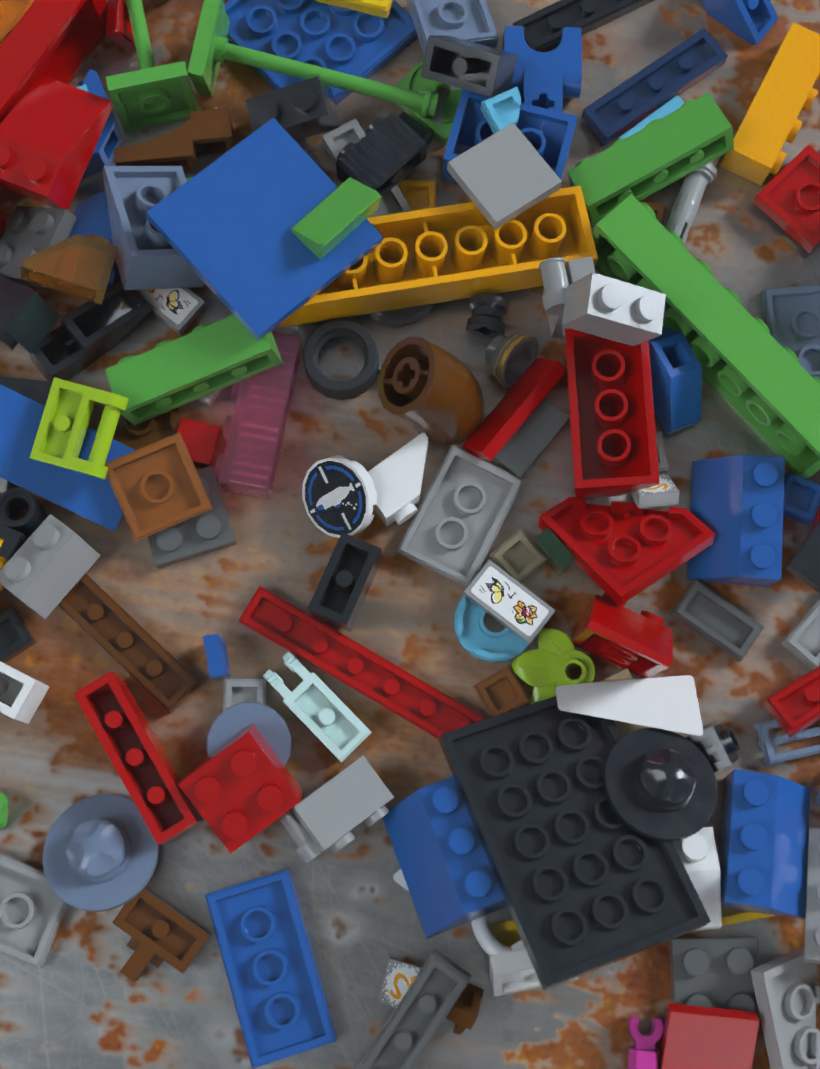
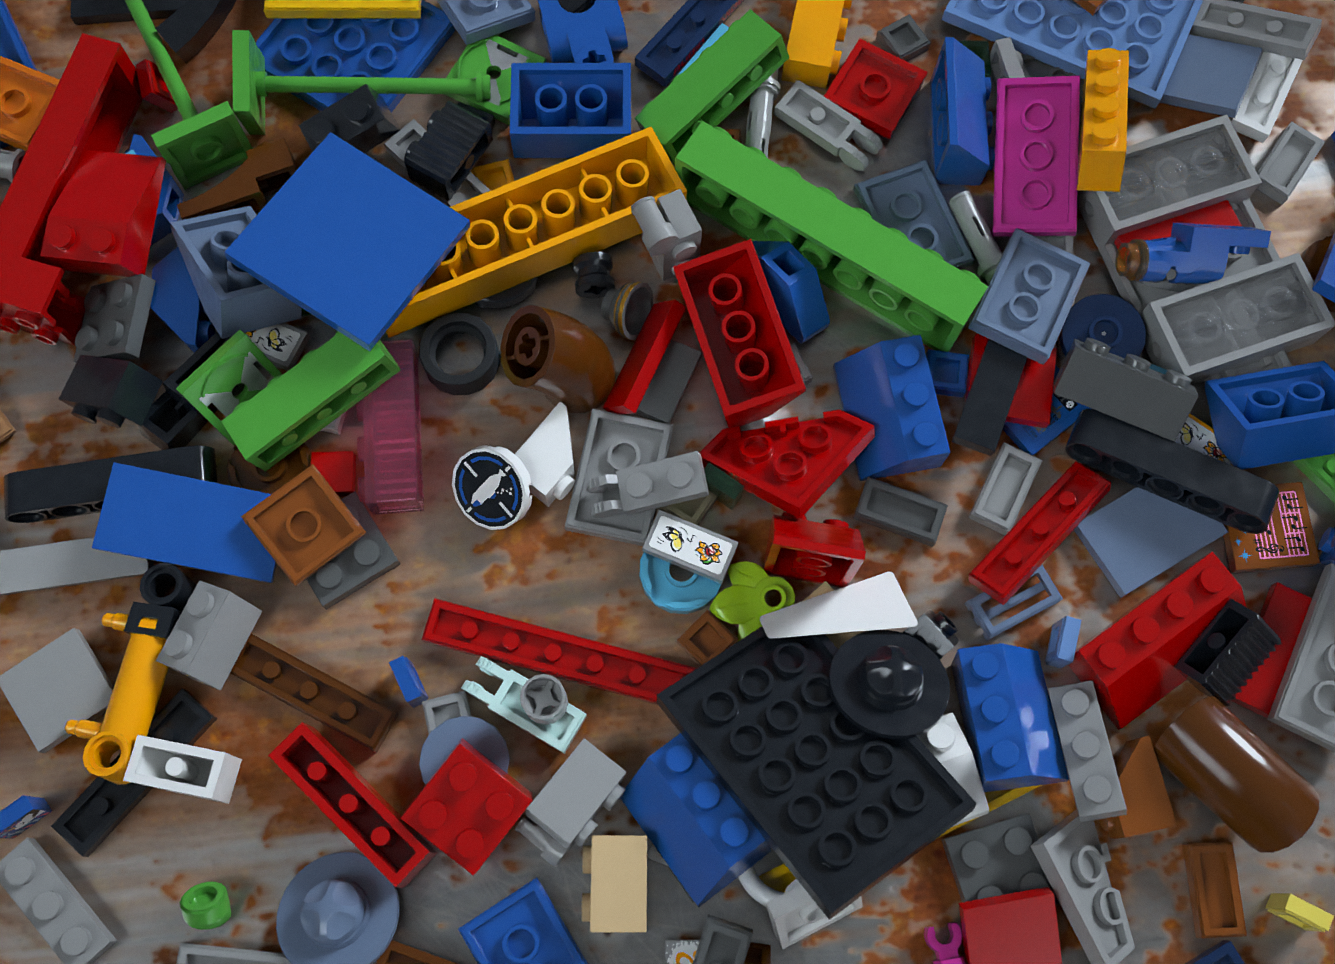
camera: 15 degrees left, 5 degrees down
clear orange slope [21,234,118,305] -> none
lime plate [30,377,129,480] -> none
bright green slope [291,177,382,260] -> none
black brick [308,532,383,632] -> none
black brick [420,35,518,97] -> none
light grey tile [447,123,562,229] -> none
medium azure tile [481,87,521,134] -> none
light grey brick [562,272,666,346] -> none
light grey tile [630,473,680,509] -> none
none -> bright green piece [176,329,282,446]
none -> light grey wheel [520,674,568,725]
none -> tan brick [582,835,647,932]
none -> light grey hinge [585,451,709,519]
none -> light grey hinge [773,80,883,172]

